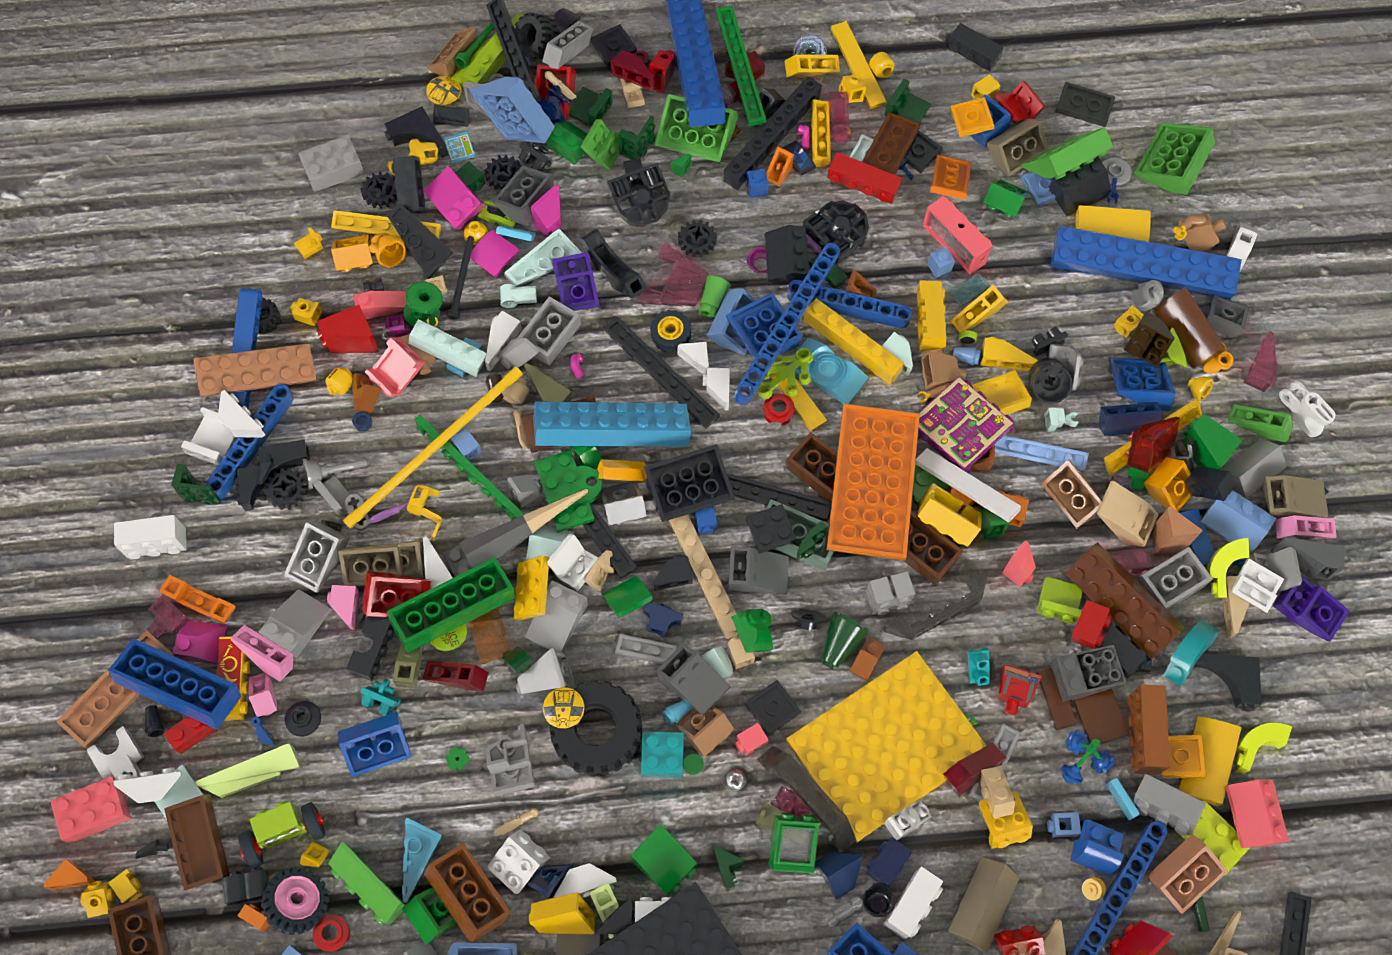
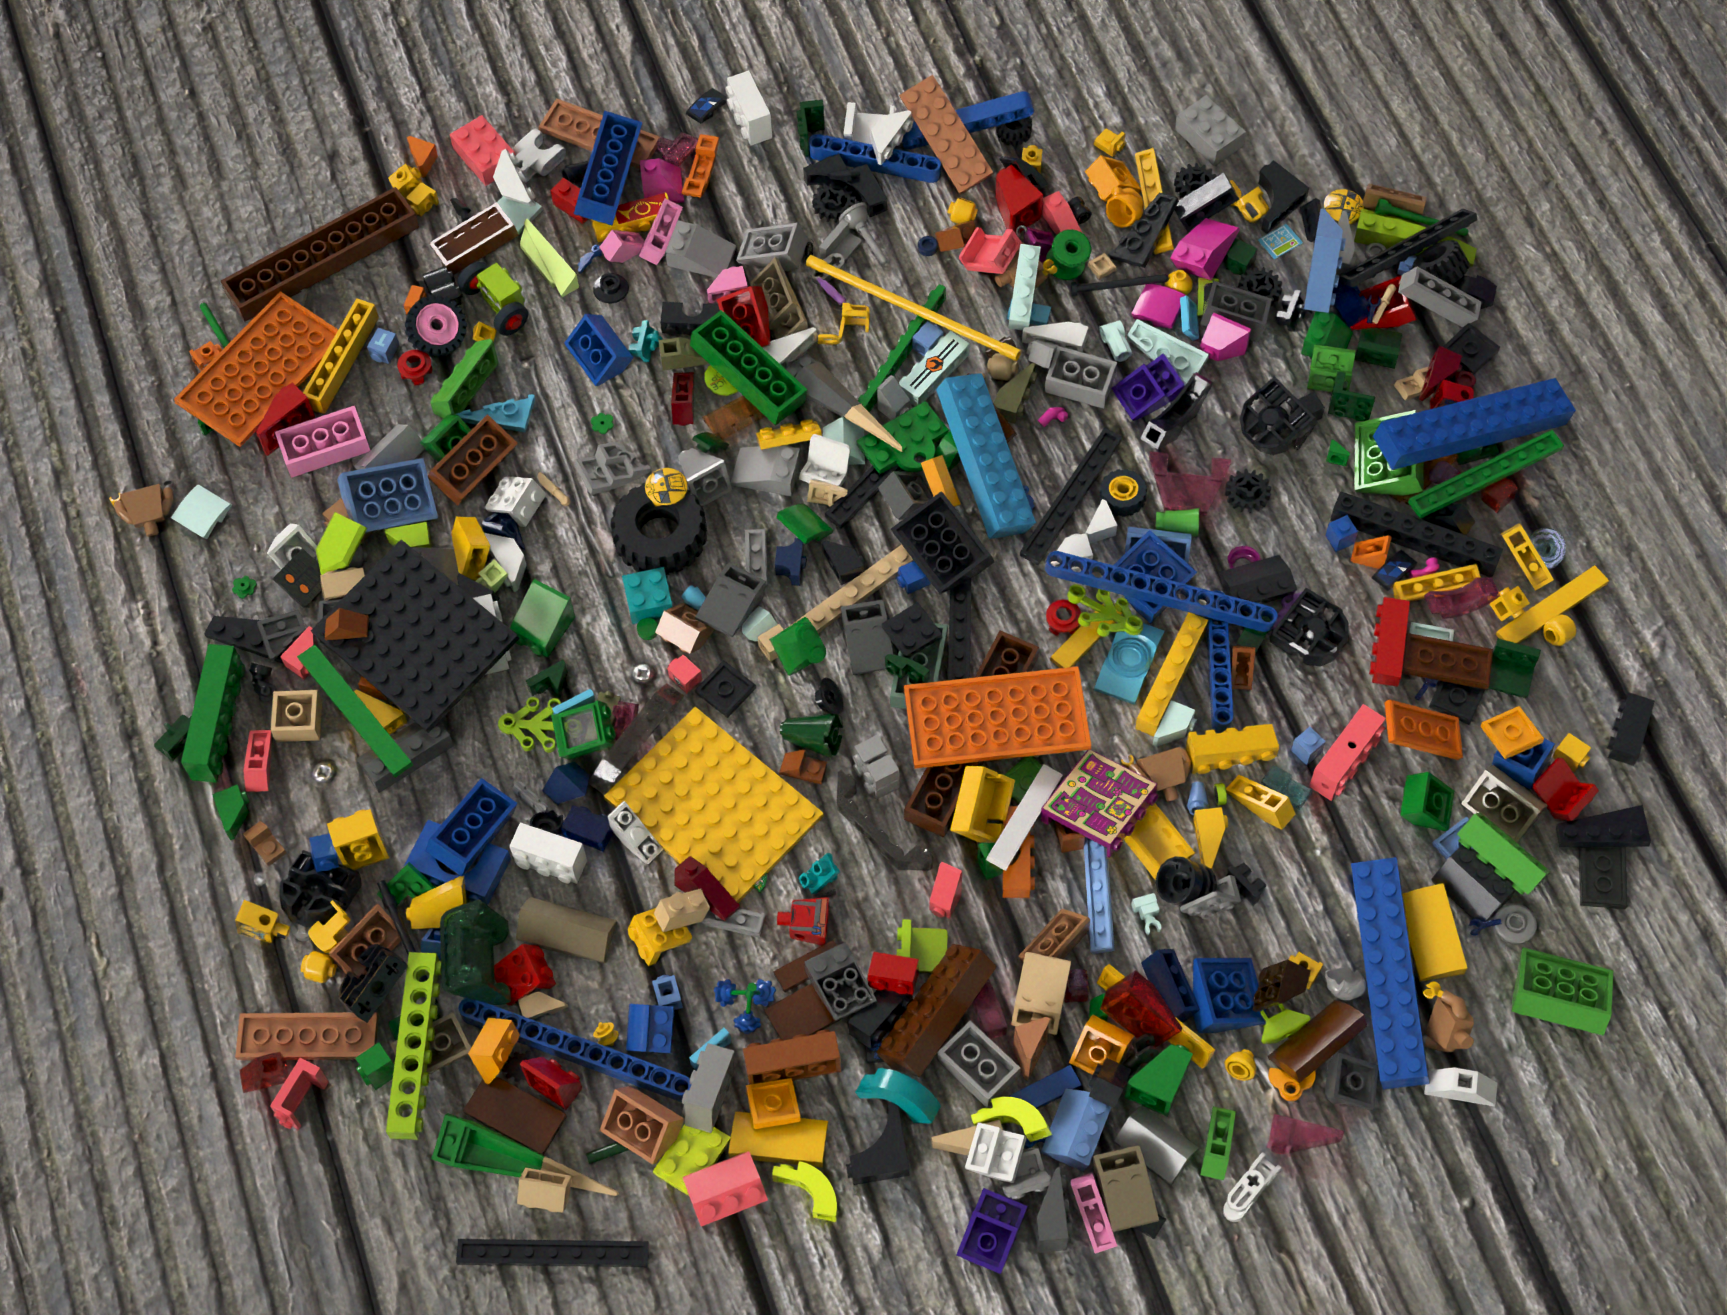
camera: 80 degrees right, 5 degrees down
none -> lime plant [498,697,583,753]
none -> medium azure tile [552,689,596,714]
none -> slope [686,88,727,124]
none -> light aqua brick [899,331,970,406]
none -> black slope [999,156,1048,189]
none -> black wing [1556,805,1651,847]

